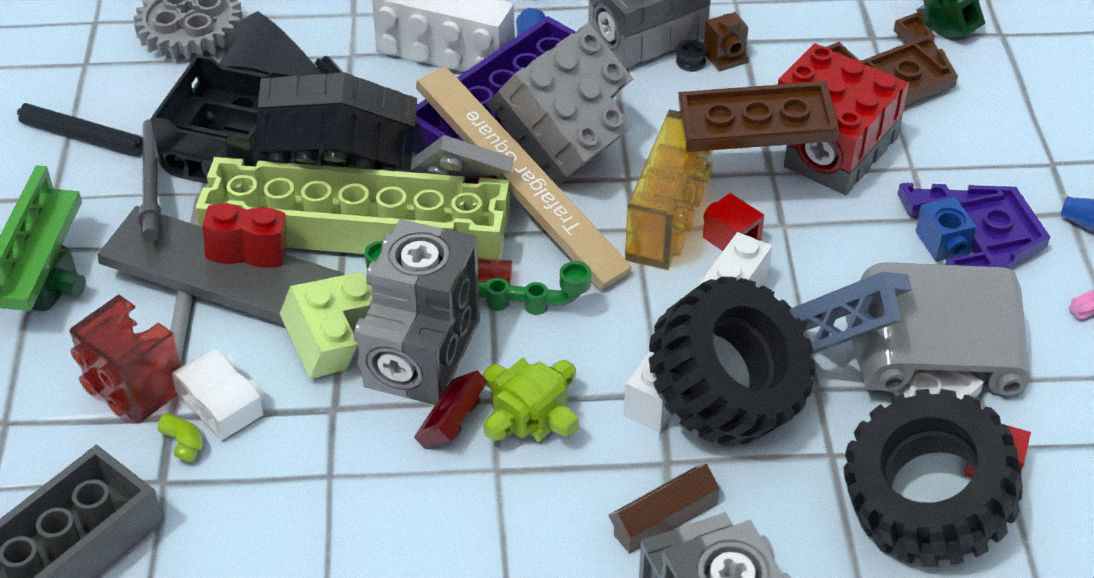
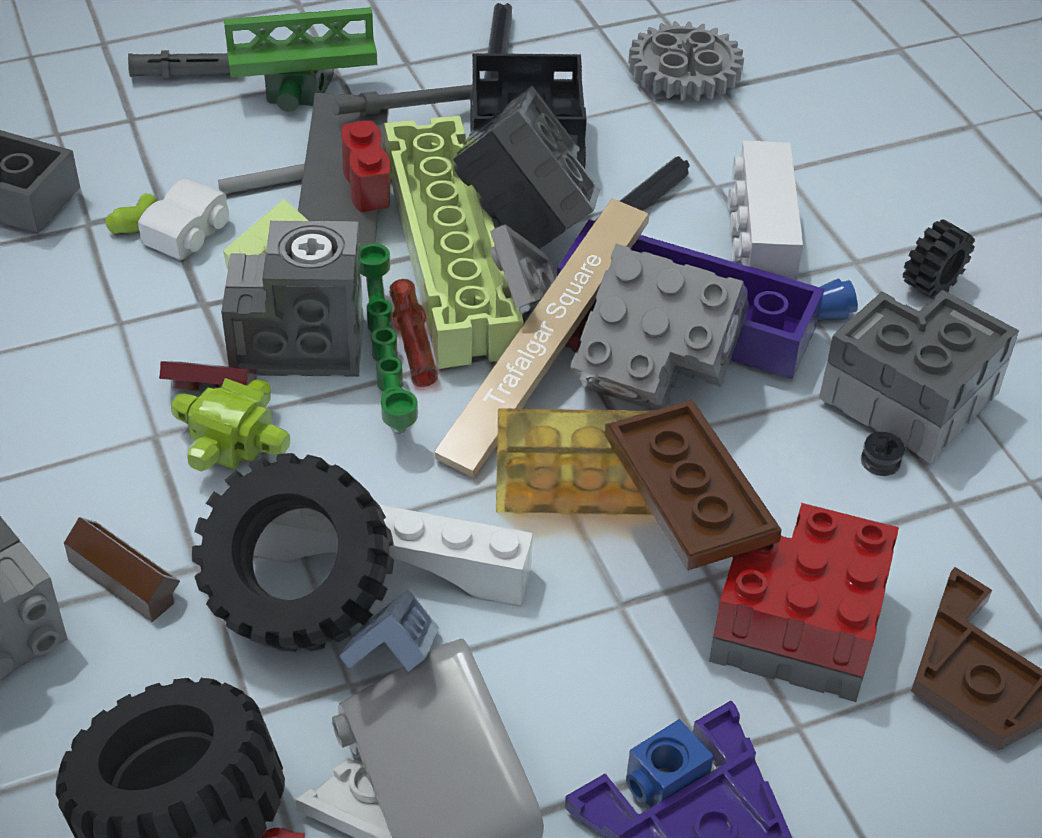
camera: 70 degrees right, 0 degrees up
clear red piece [70,295,181,424] -> none
black panel [219,11,322,76] -> none
red brick [702,193,764,251] -> none
reddish brown brick [704,12,749,72] -> none

